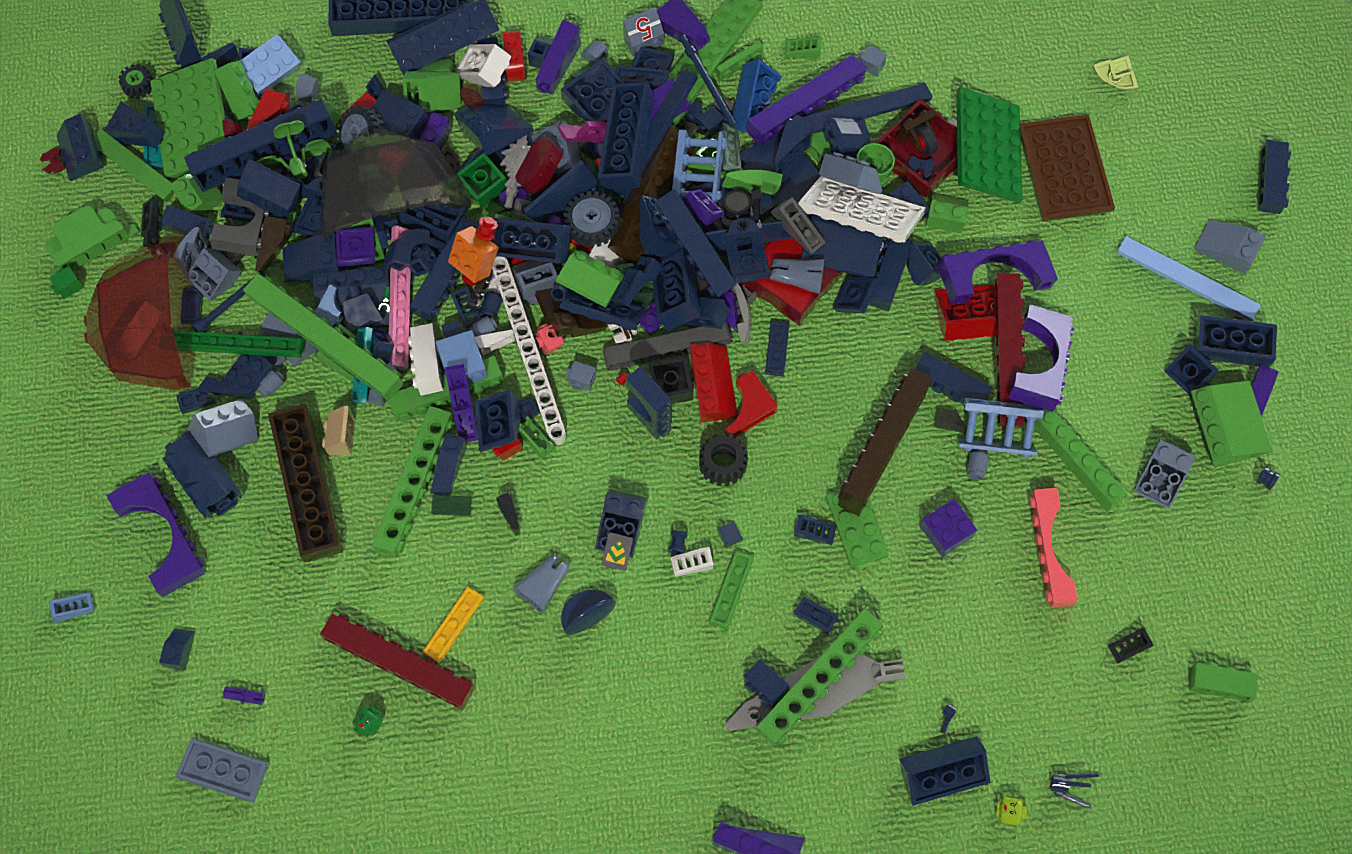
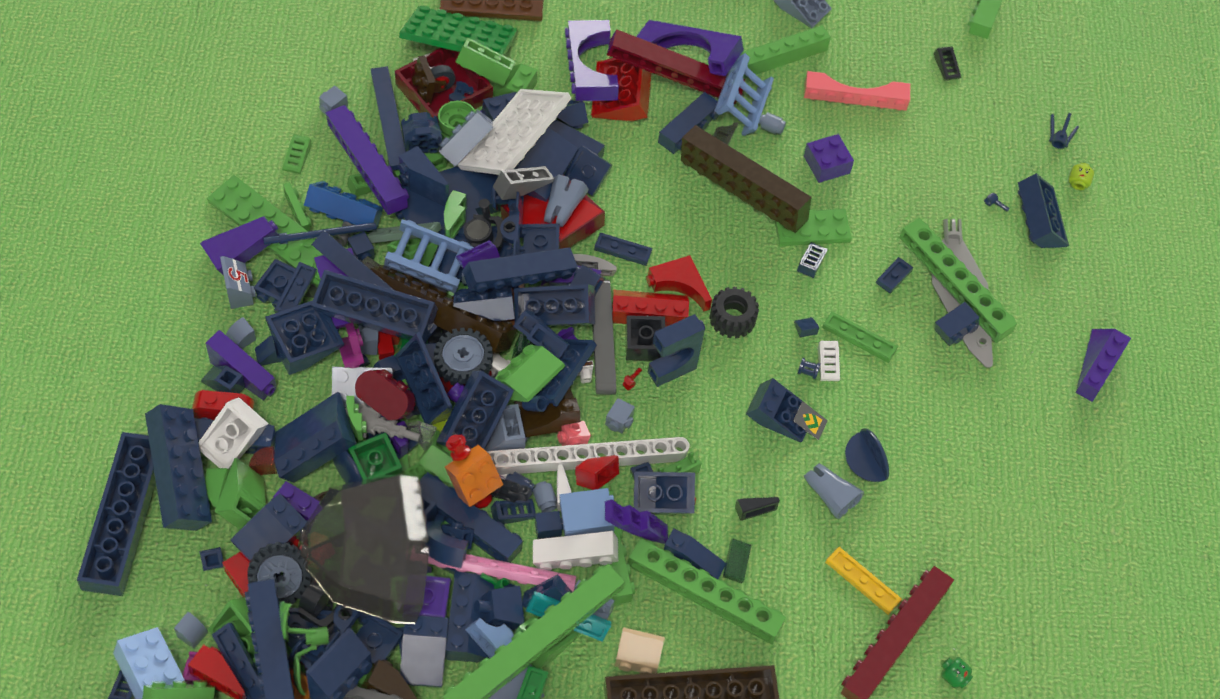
camera: 85 degrees left, 10 degrees down
none -> bright green slope [346,396,367,441]
none -> bright green brick [456,38,516,86]
none -> red slope [575,455,620,490]

